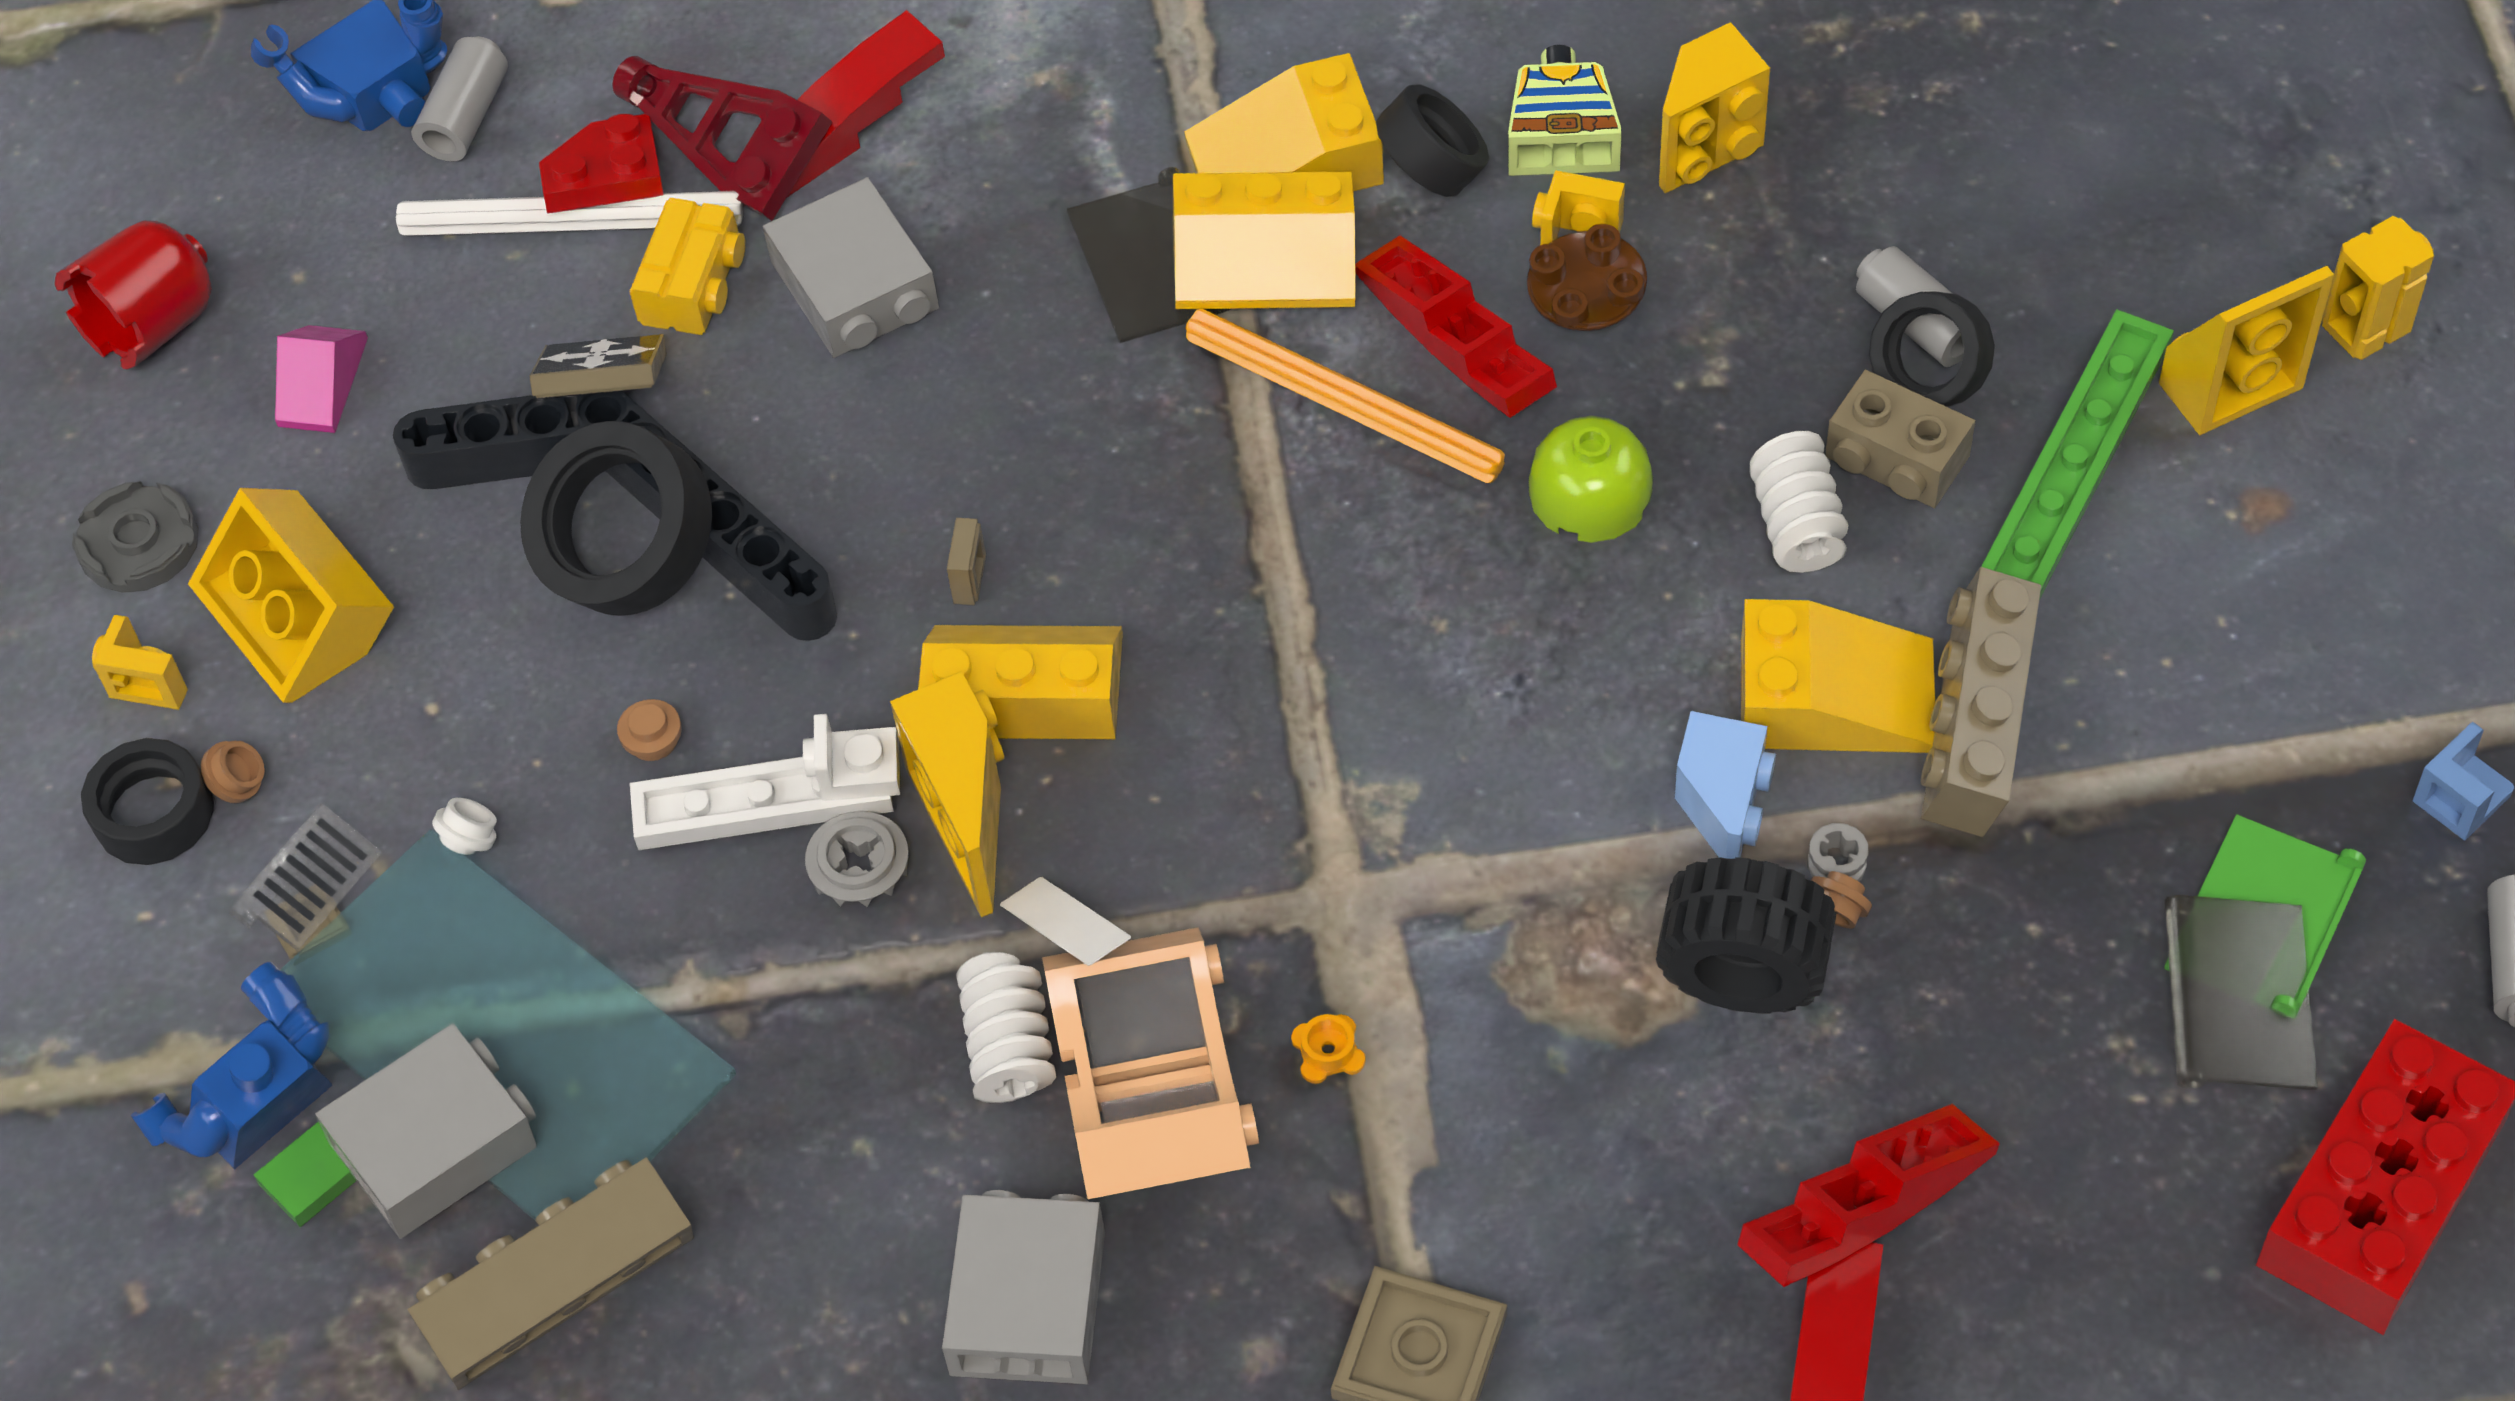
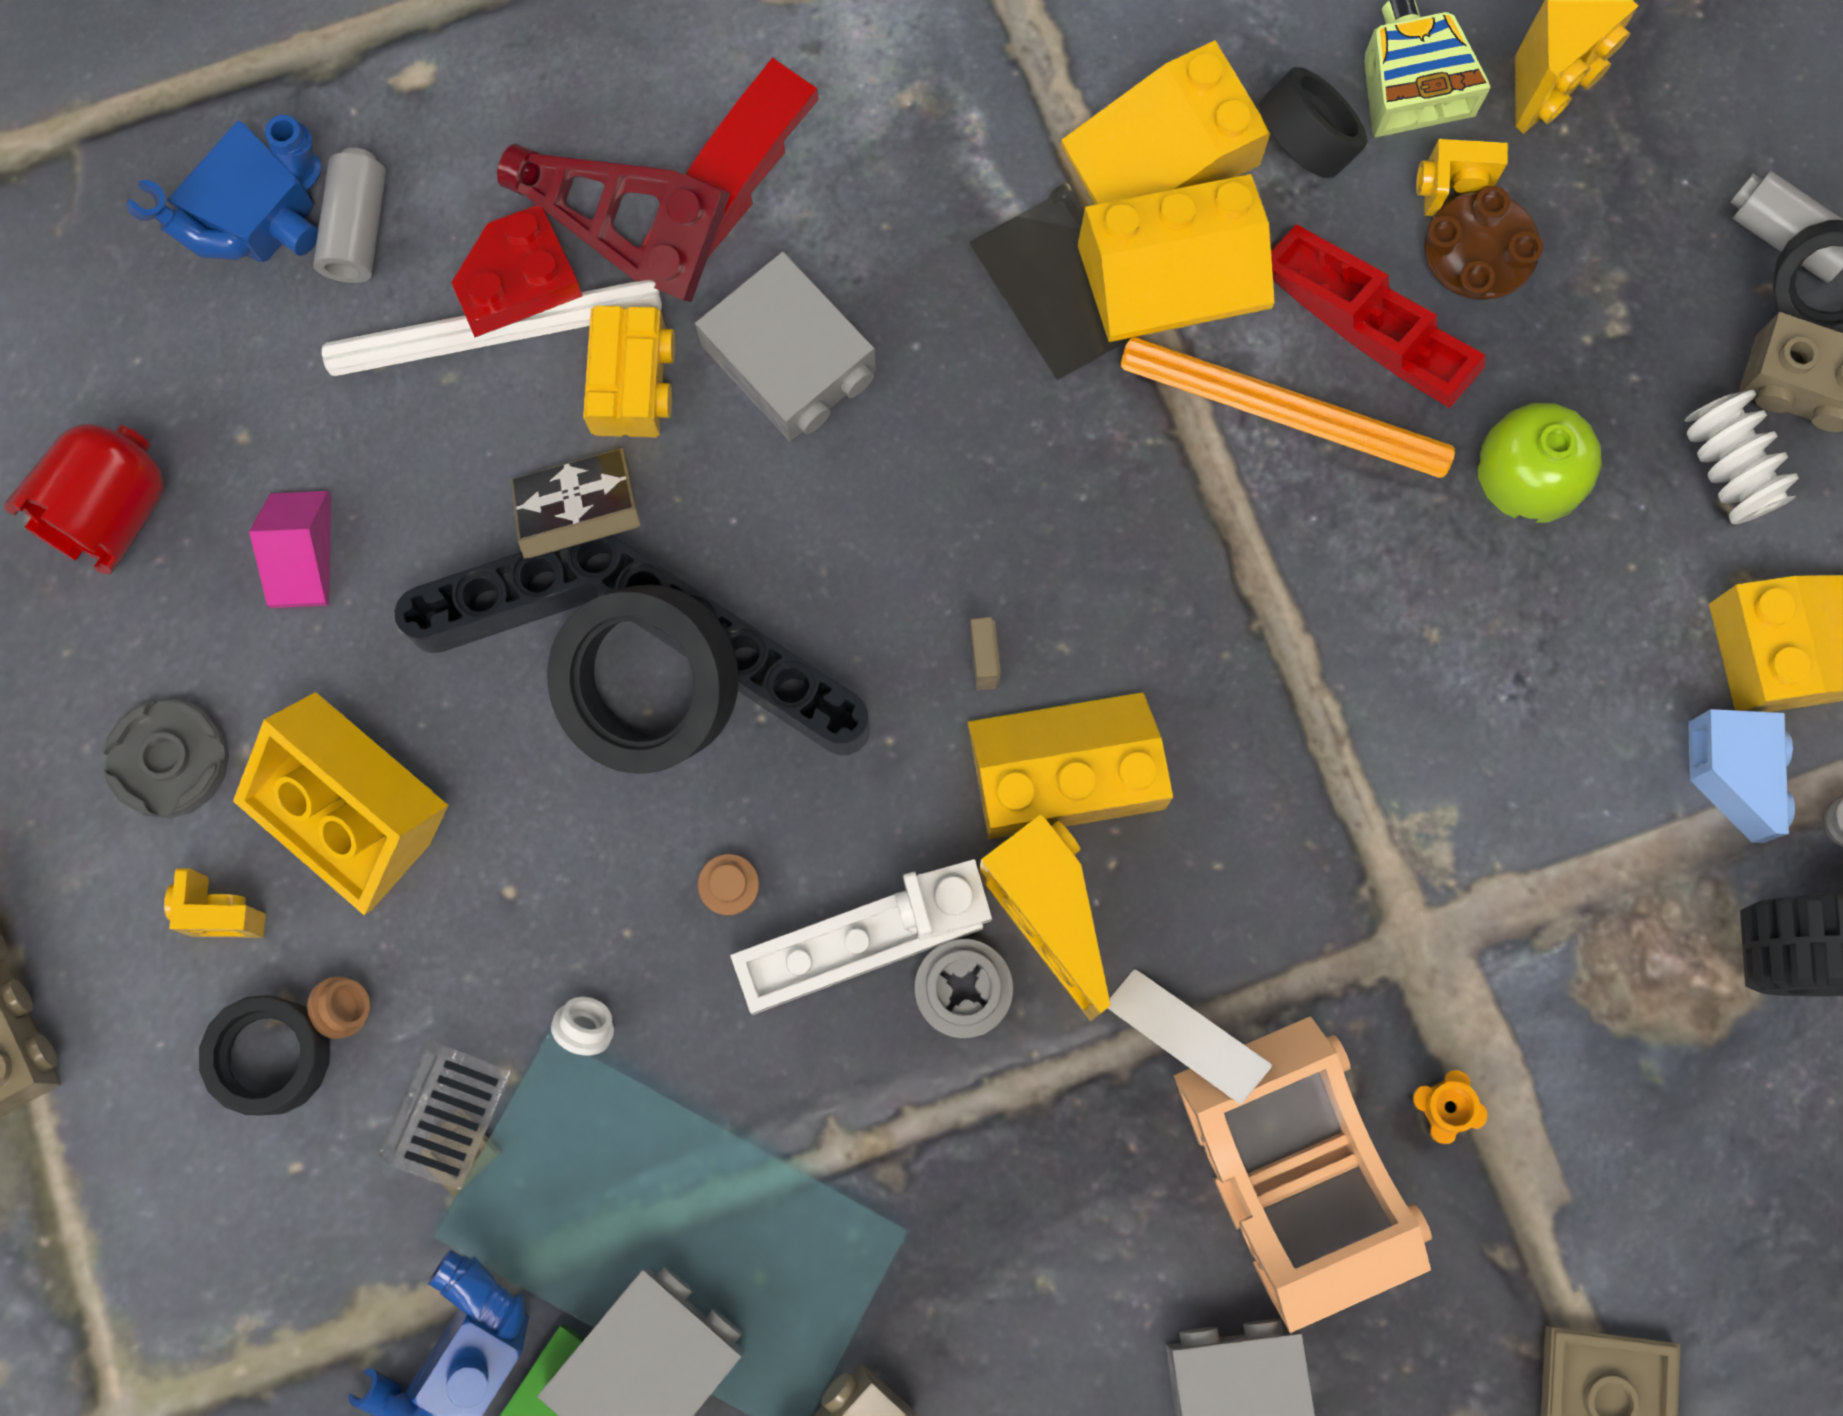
camera: 15 degrees left, 20 degrees up
white piece [956,952,1056,1104] -> none

